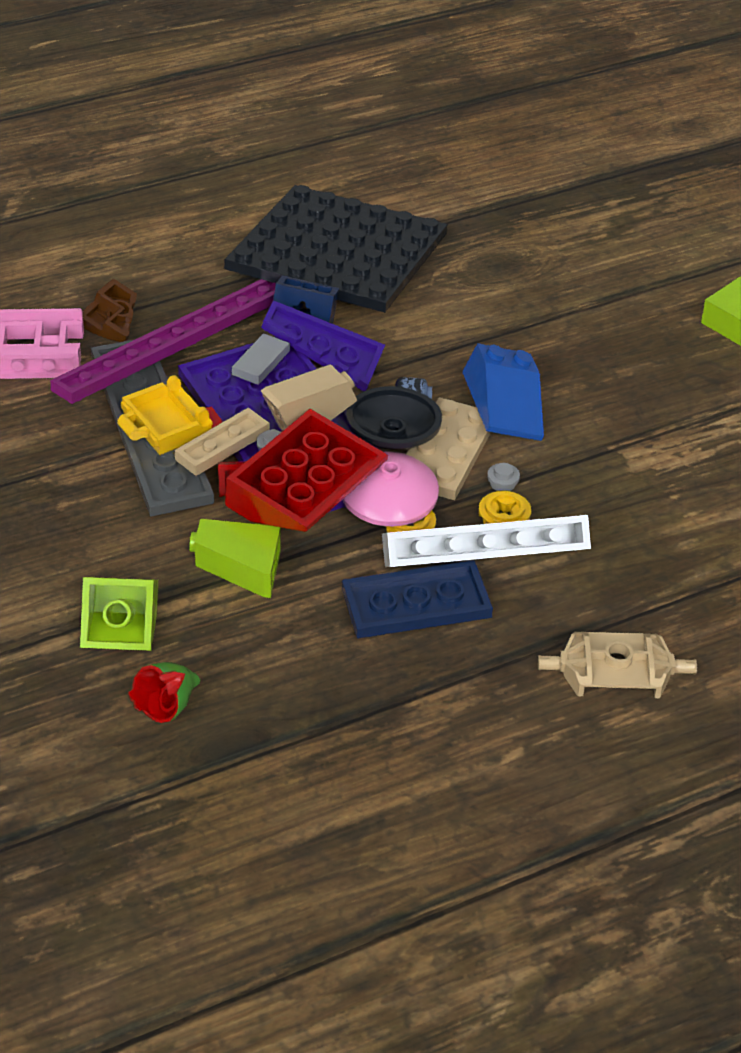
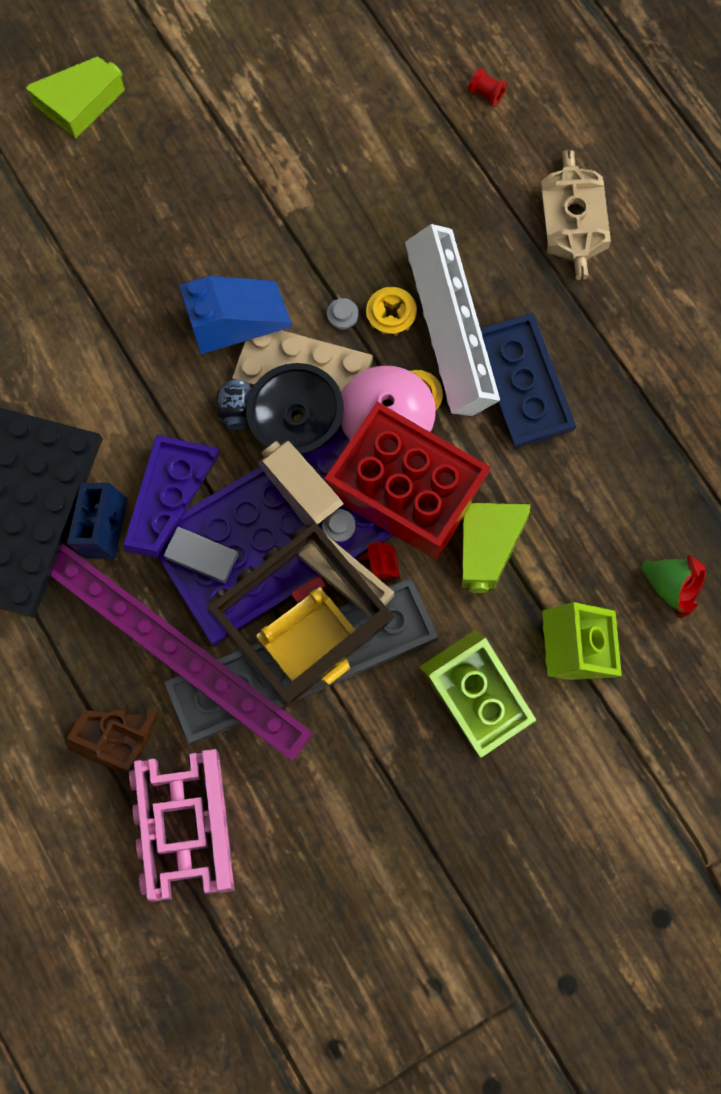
camera: 90 degrees left, 30 degrees up
none -> dark brown window [208,522,394,708]
none -> lime slope [419,630,536,758]

